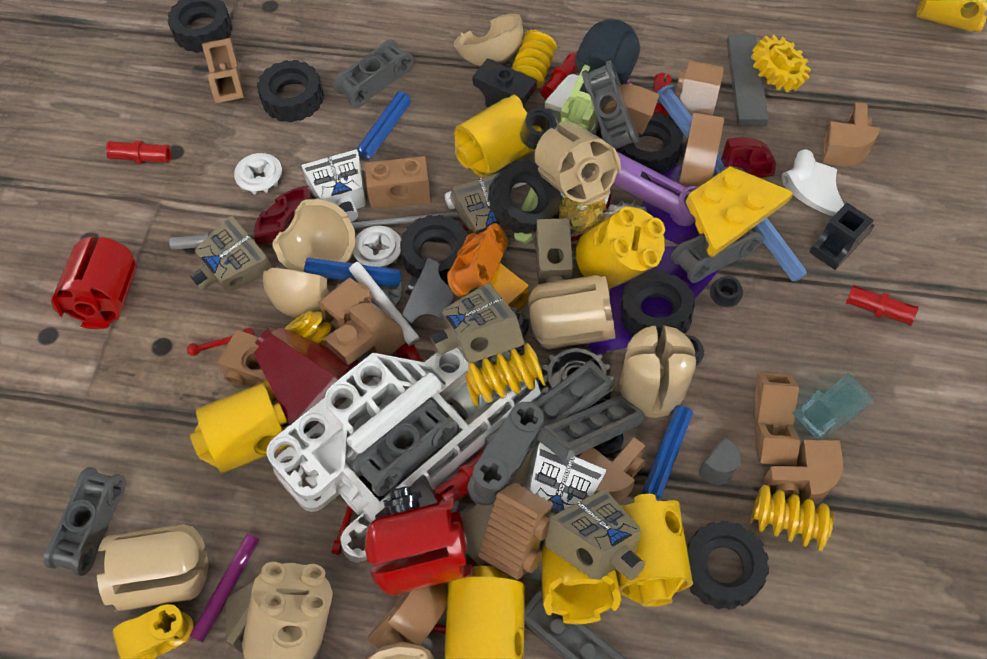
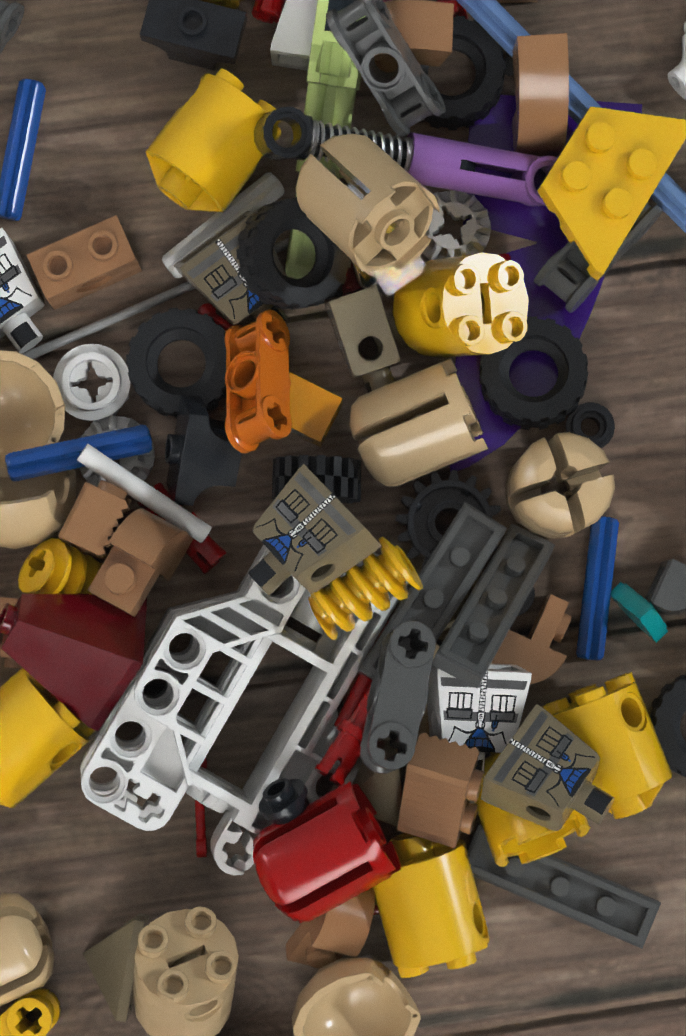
camera: 20 degrees left, 25 degrees up
magenta bar [189,533,259,643] -> none
white axle [346,373,442,454] -> none
dark grey piece [352,399,458,496] -> none
black plate [710,276,743,307] -> none
dark red tile [721,137,776,178] -> none
none -> teal tile [611,582,668,643]

